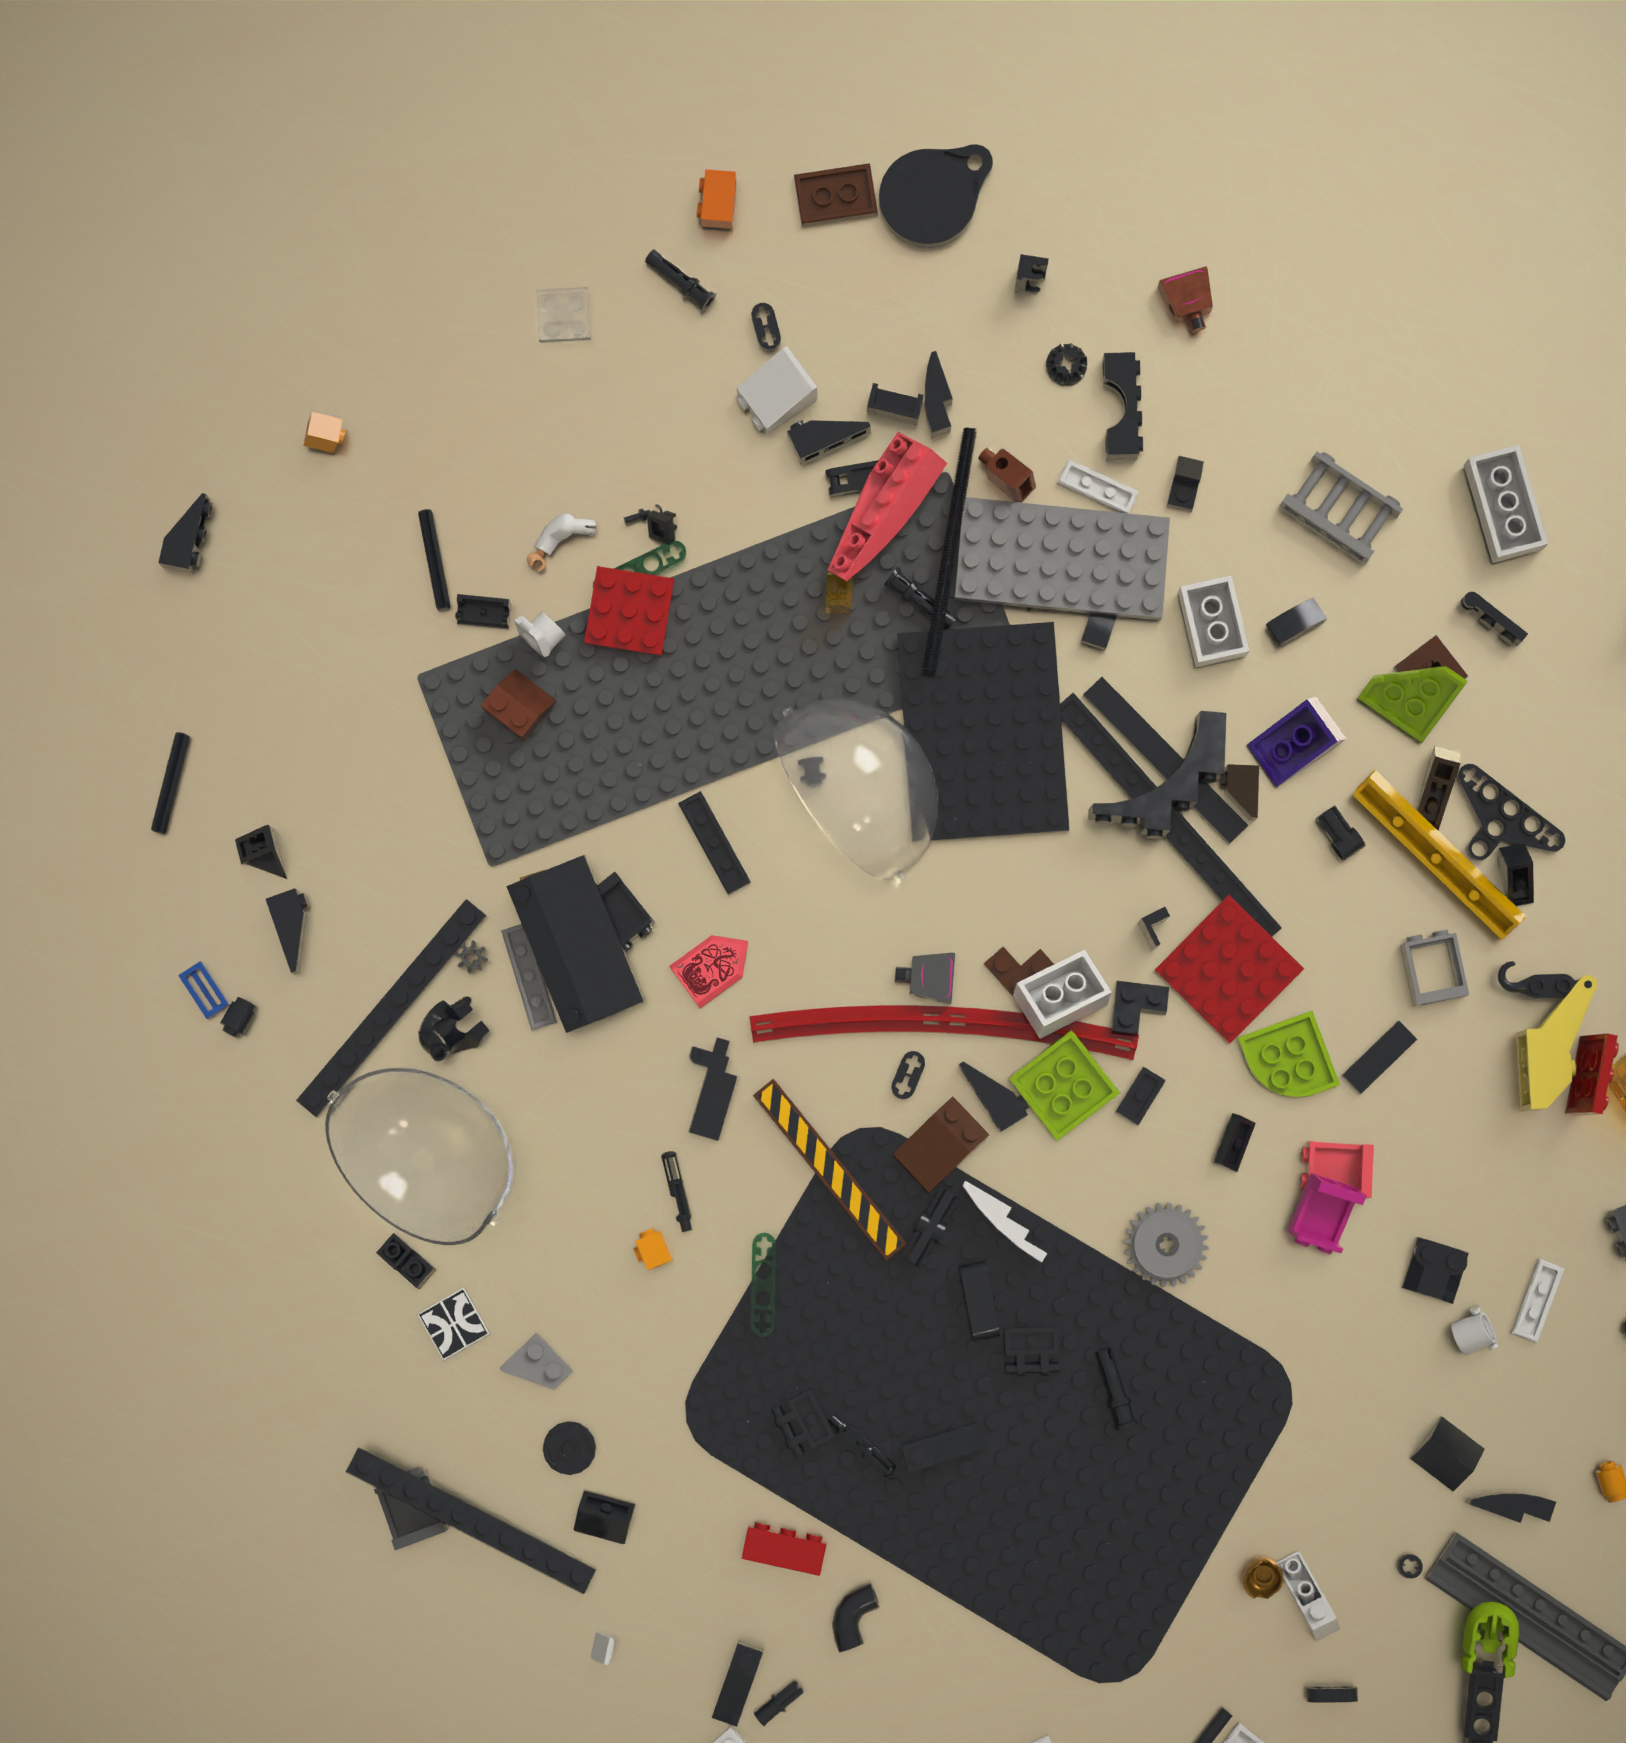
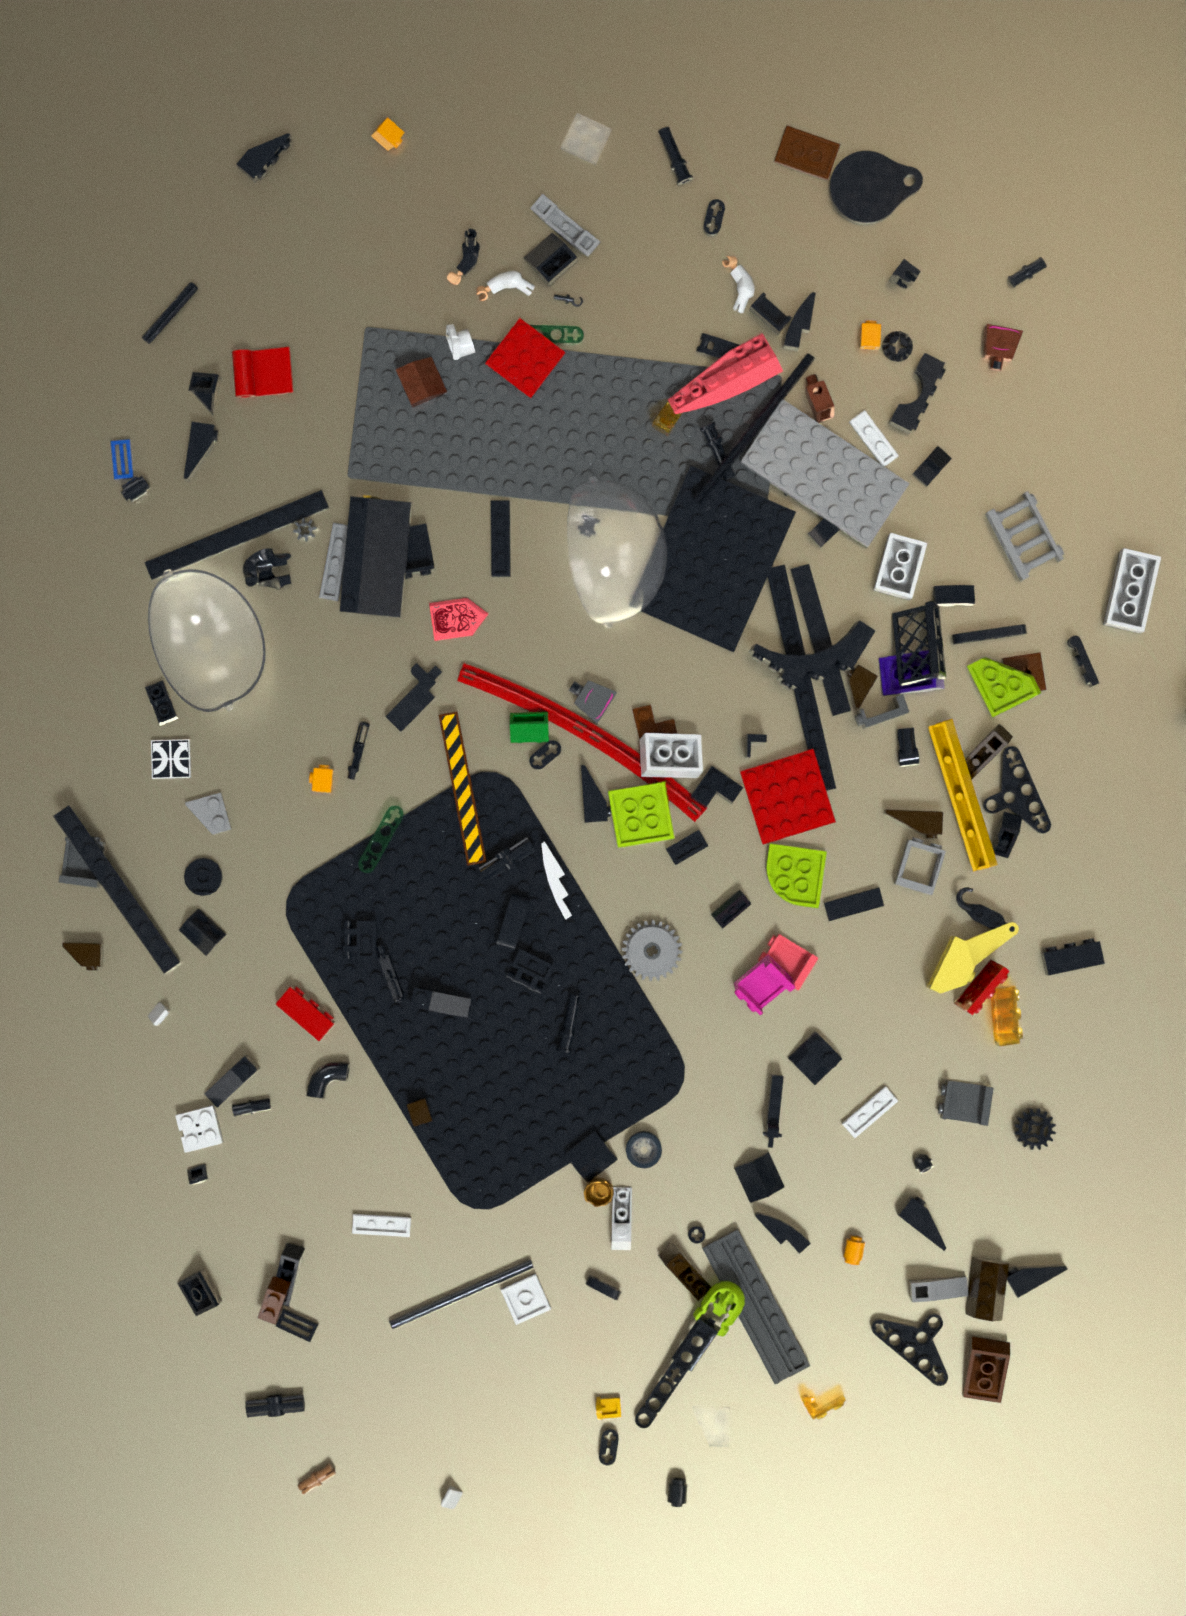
camera: 20 degrees right, 5 degrees up
black axle [418,509,450,610] -> none
black hinge [455,594,512,630] -> none
black tile [647,510,677,544] -> none
orange brick [697,169,737,229] -> none
white slope [736,346,817,435] -> none
black slope [787,420,871,465] -> none
reddish brown slope [892,1096,989,1193] -> none
white piece [1452,1305,1498,1355] -> none
none -> dark brown slope [62,942,104,971]
none -> red door [232,347,294,398]
none -> dark brown panel [407,1098,433,1126]
none -> black arm [447,229,480,285]
none -> green brick [510,712,549,743]
none -> black slope [524,233,577,286]
none -> light grey slope [530,194,601,257]
none -> black slope [564,1130,618,1183]
none -> wheel [626,1131,662,1169]
none -> dark brown slope [658,1243,711,1301]
none -> white arm [722,256,755,313]
none -> black piece [763,1074,784,1148]
none -> dark grey panel [855,694,909,729]
none -> light orange brick [860,320,881,350]
none -> dark brown slope [884,809,943,839]
none -> black fence [892,601,946,686]
none -> black beam [952,624,1027,645]
none -> black pin [1008,257,1047,287]

